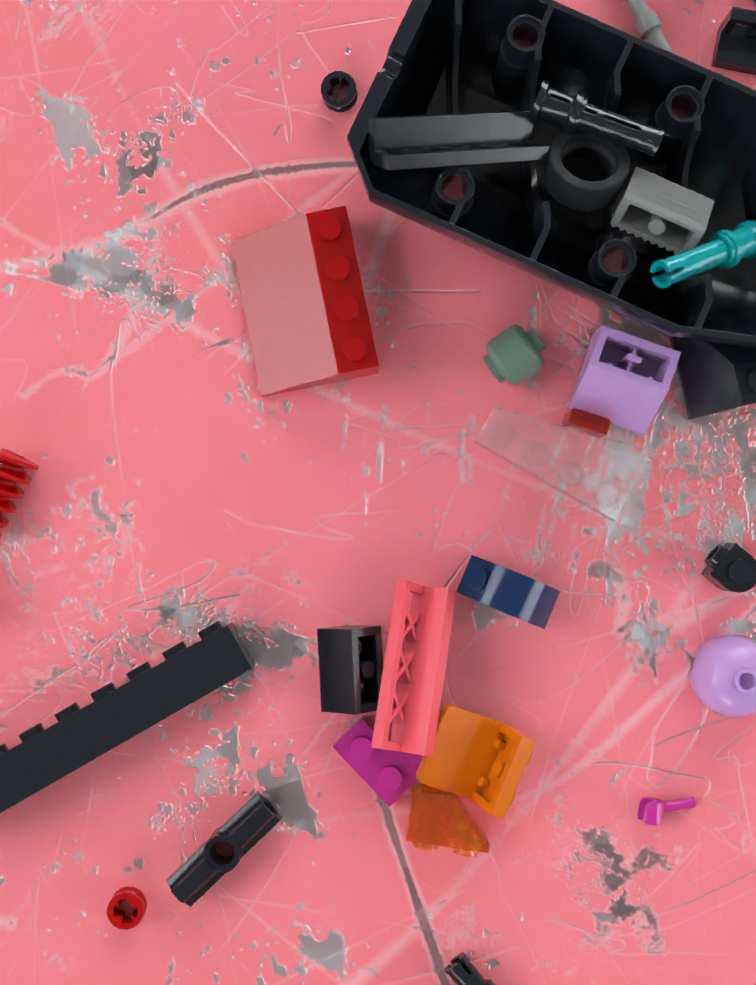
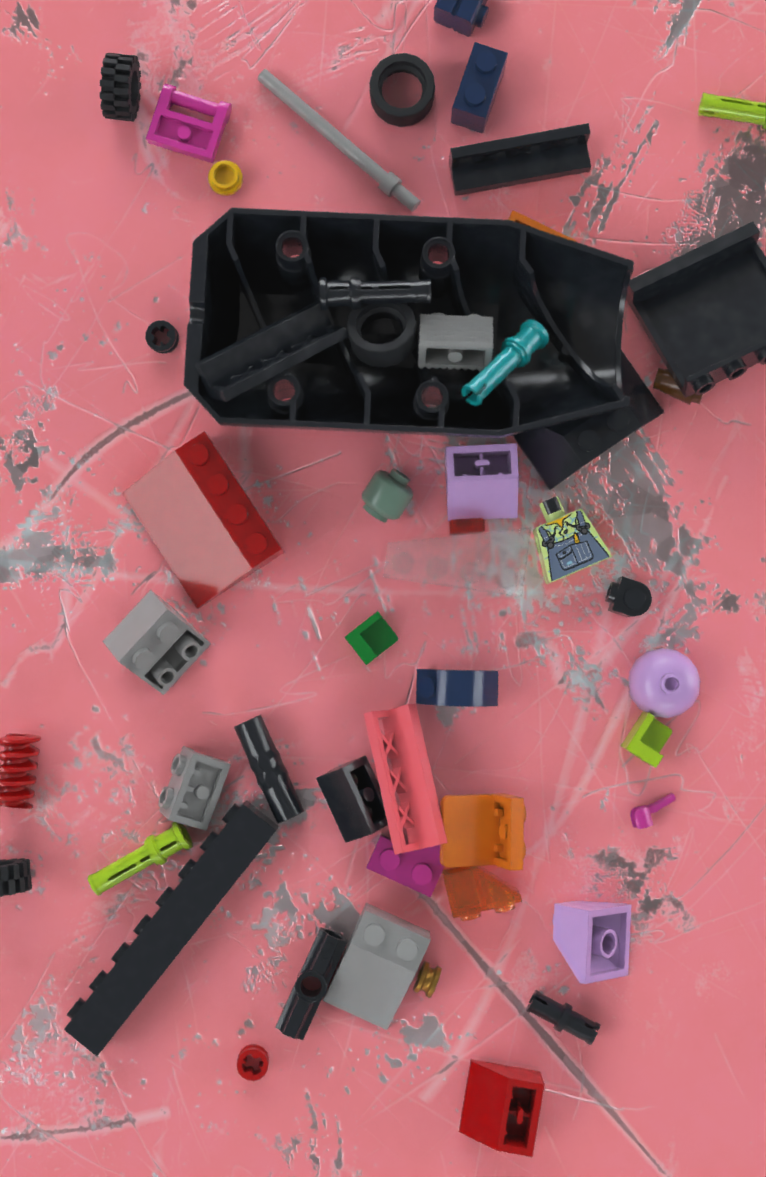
camera: 10 degrees left, 0 degrees up
none -> lime pin [88,822,193,896]
none -> light grey slope [103,590,211,695]
none -> light grey bracket [158,746,231,831]
none -> black axle [234,715,304,823]
none -> light grey slope [323,903,431,1030]
none -> green panel [345,611,398,665]
none -> pearl gold bush [413,961,442,998]
none -> torso [533,496,612,585]
none -> lavender slope [552,901,632,984]
none -> lime panel [621,711,672,768]

